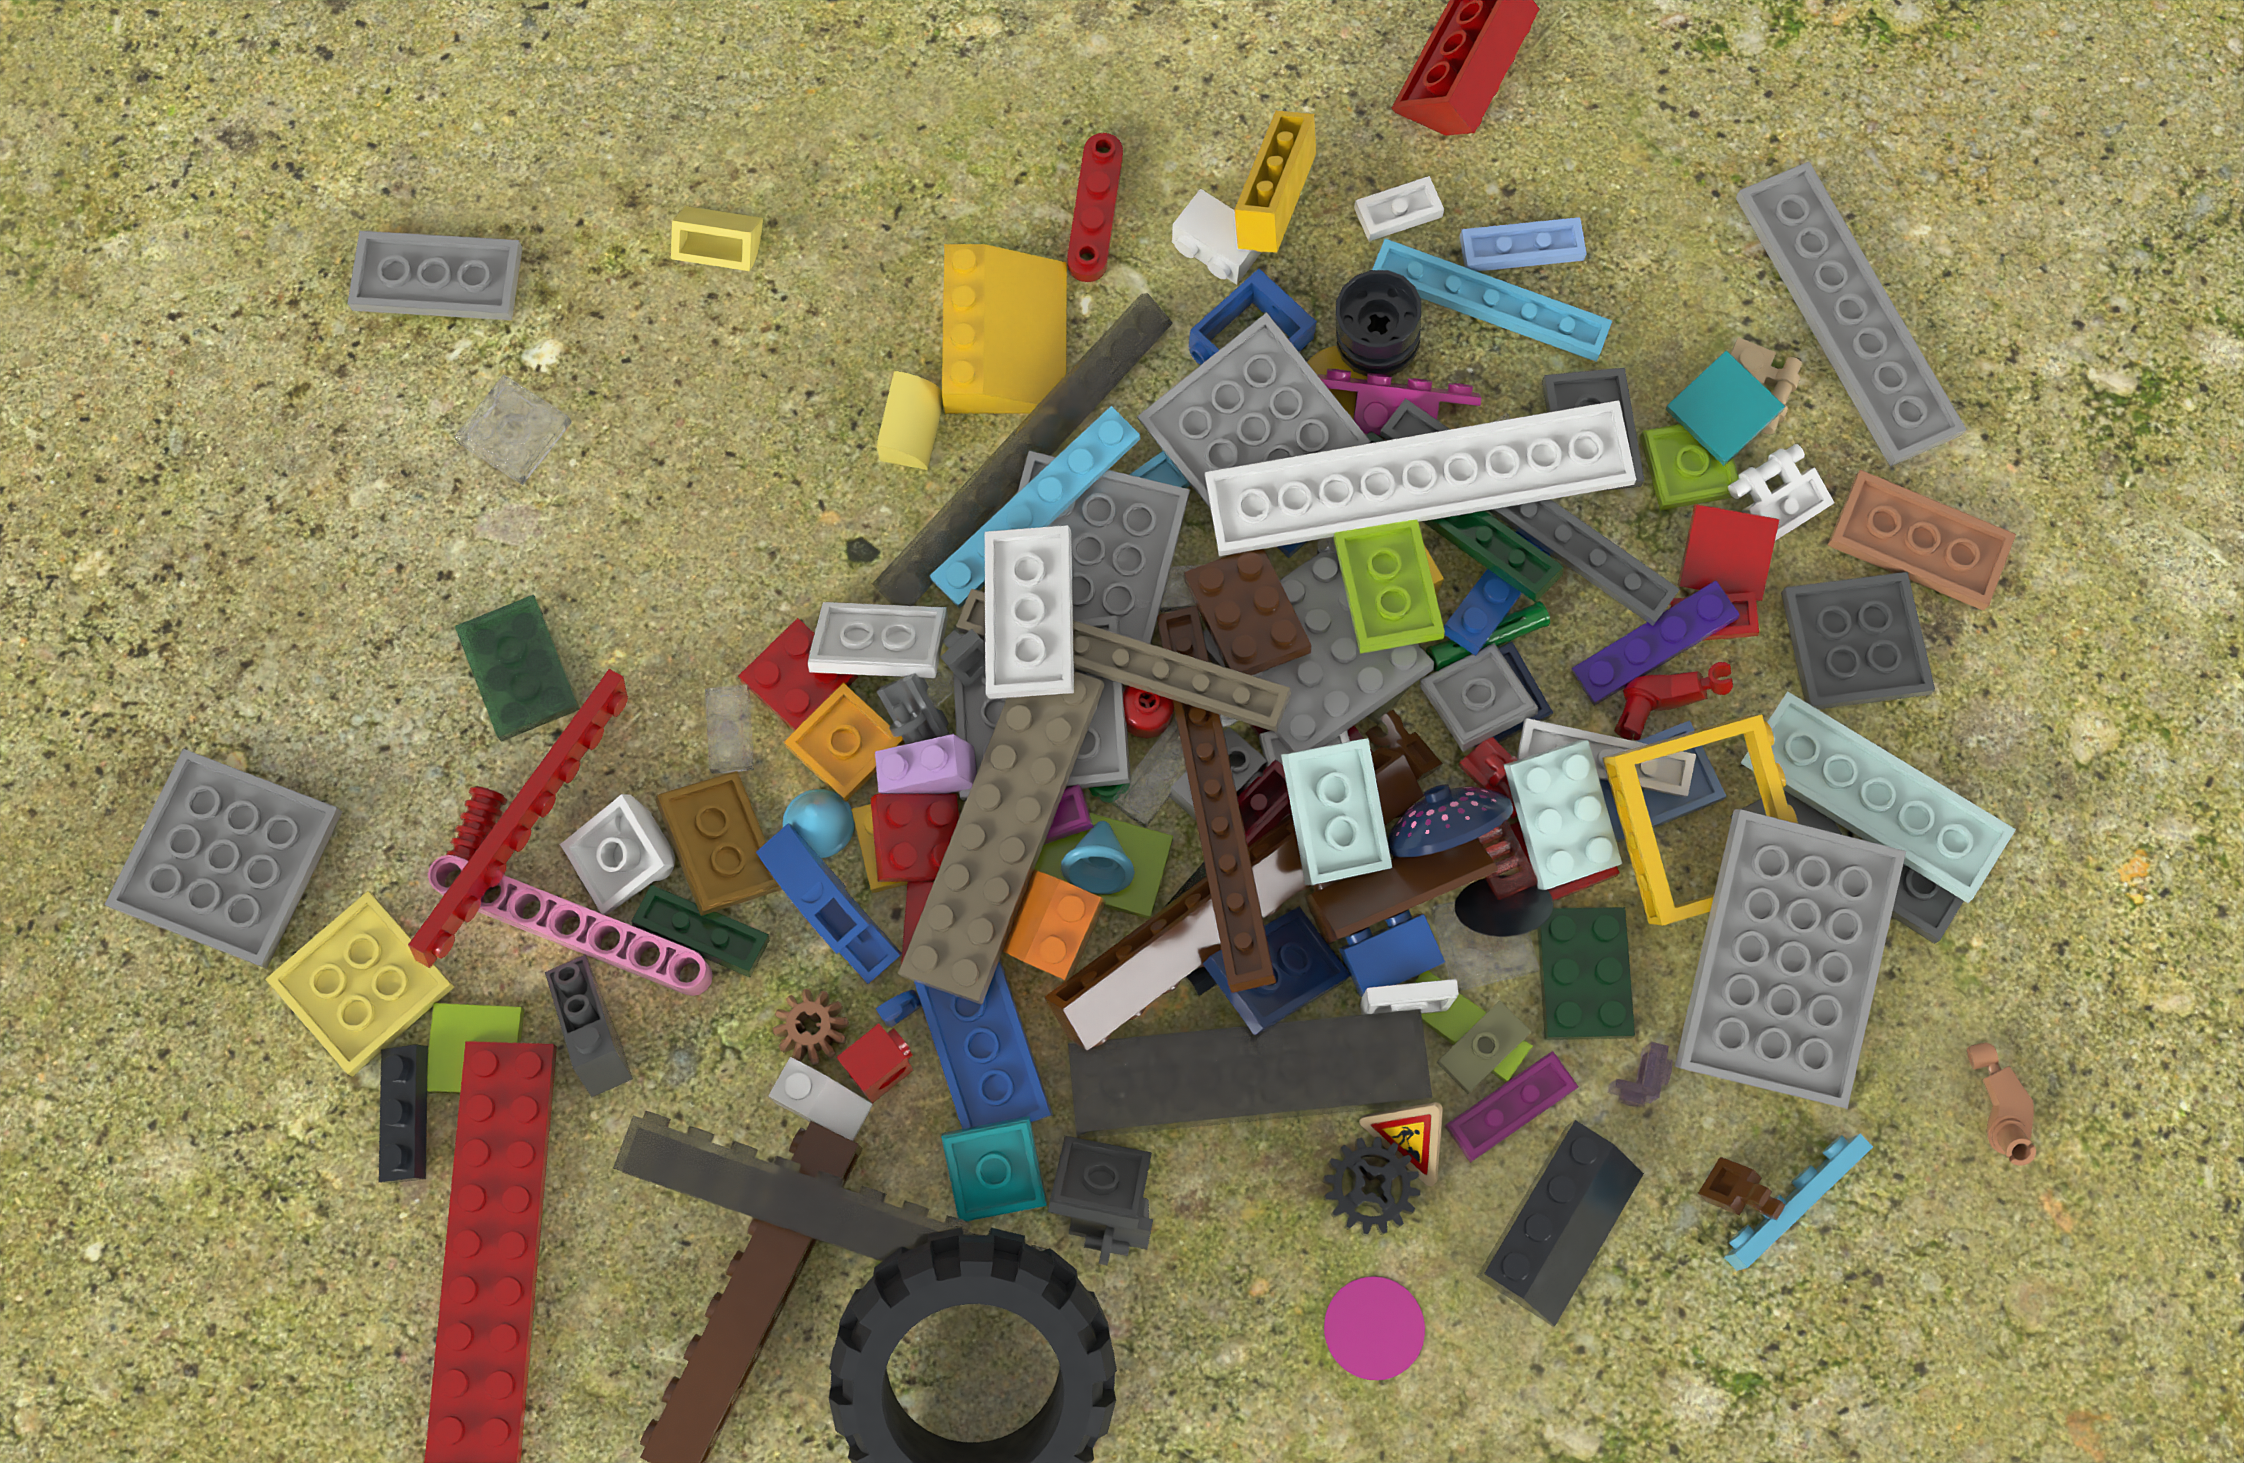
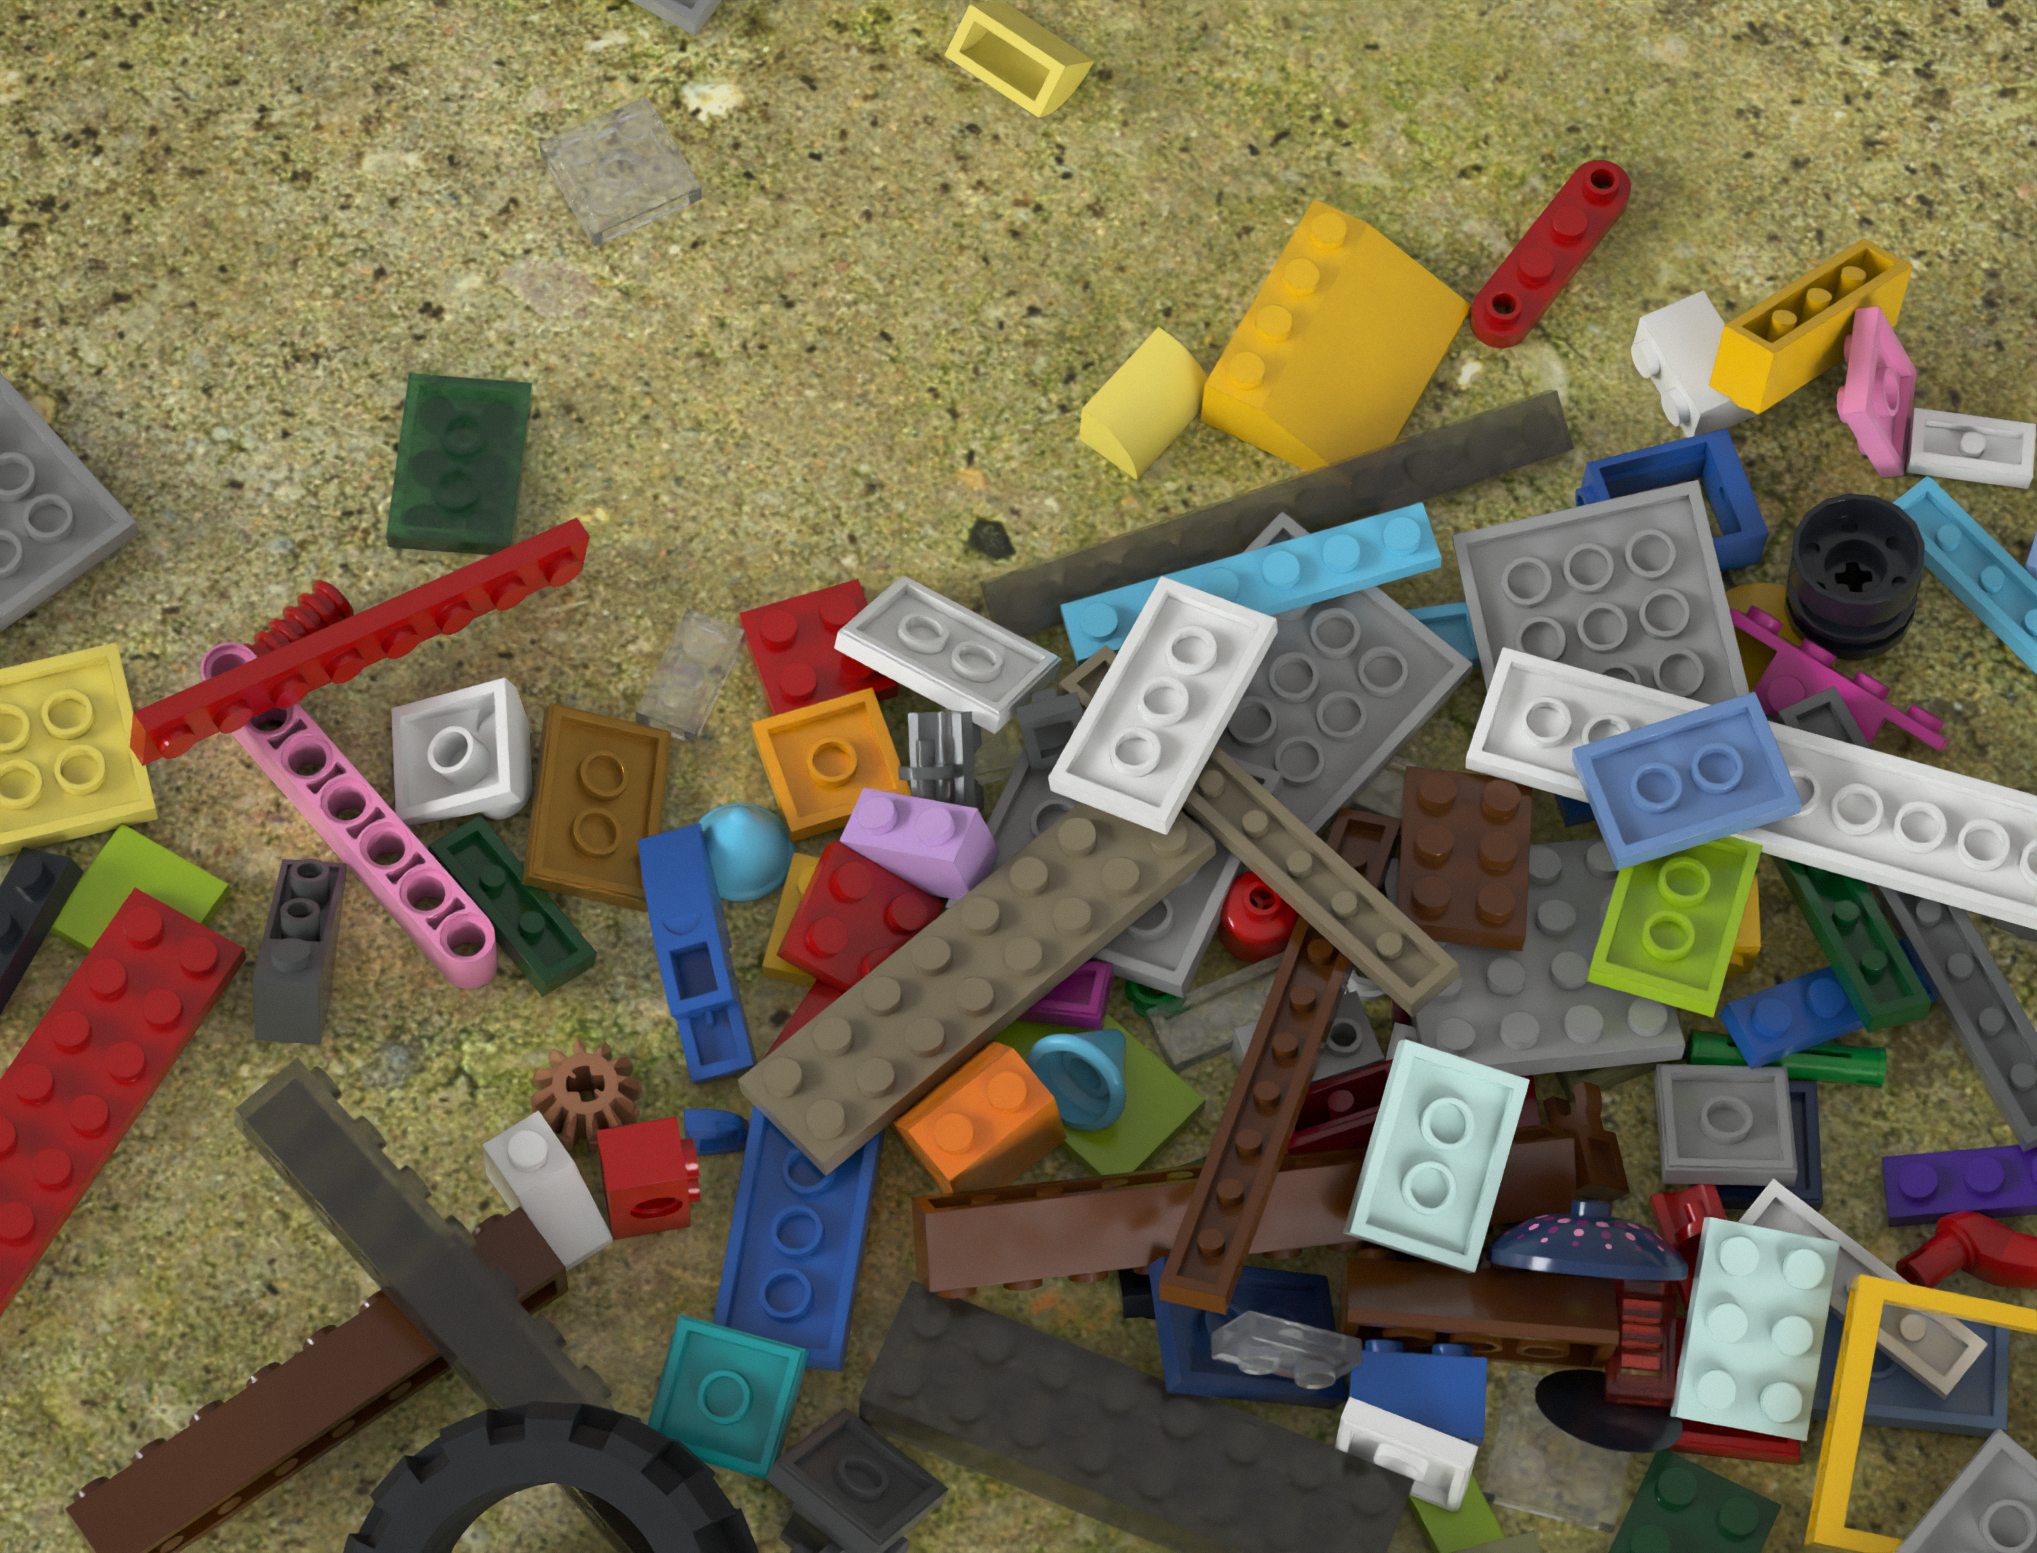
camera: 25 degrees right, 10 degrees down
none -> clear plate [1211,1310,1362,1389]
none -> medium blue plate [1572,692,1802,871]
none -> bright pink plate [1837,307,1917,478]

